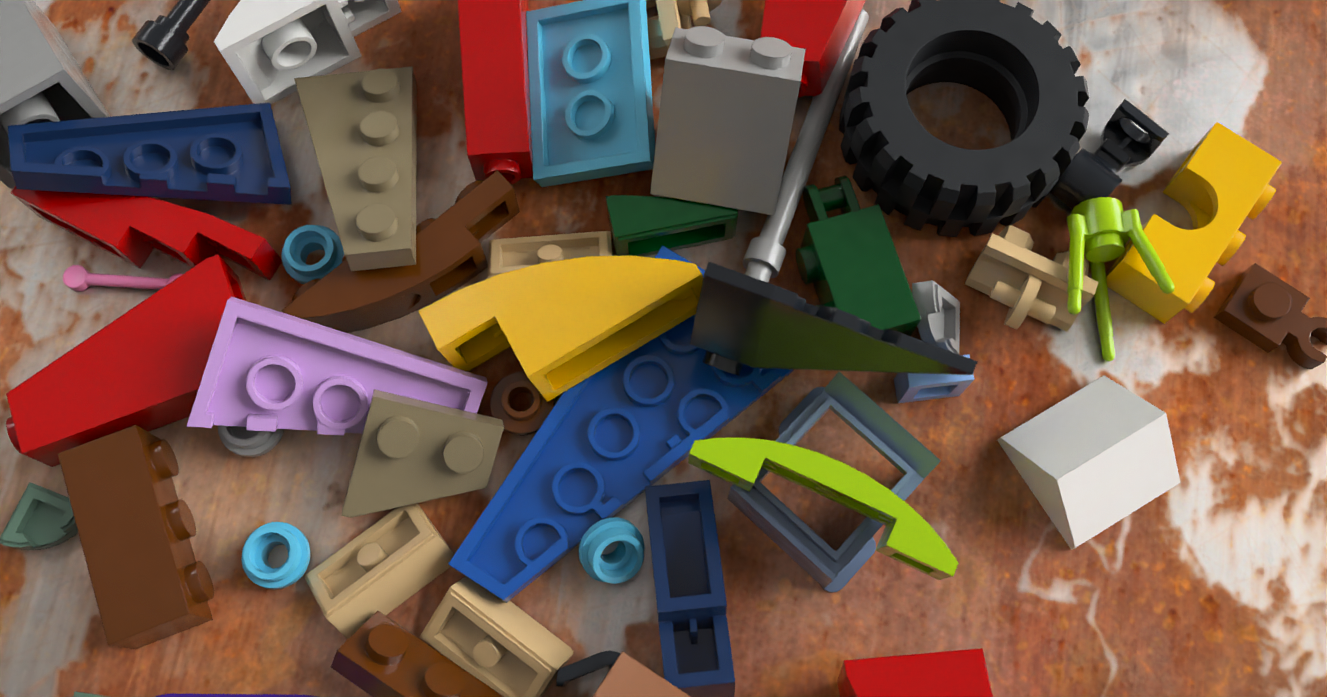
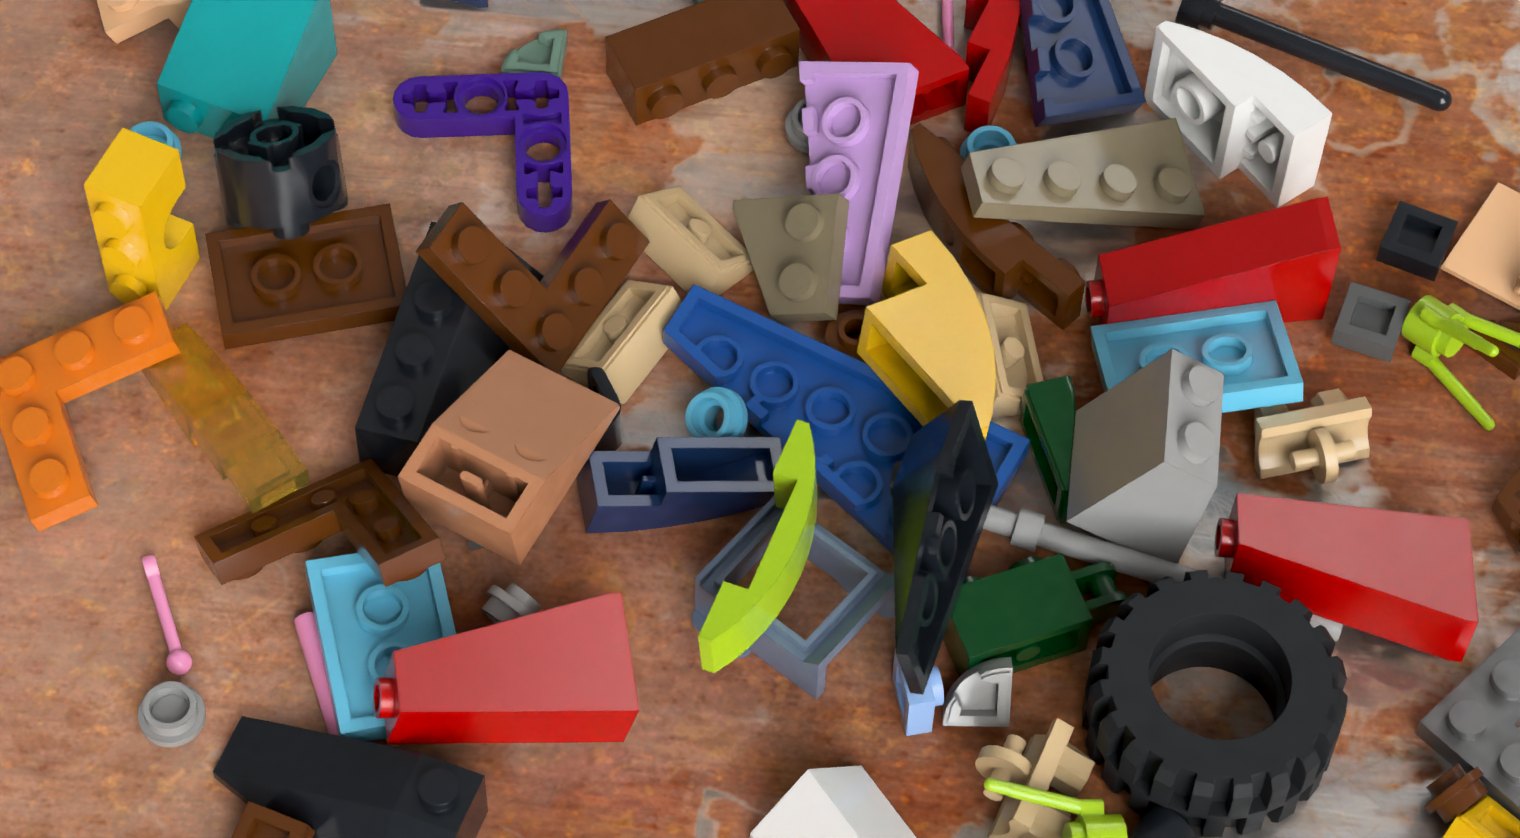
camera: 85 degrees right, 15 degrees down
medium azure plate [241,522,311,589] -> none

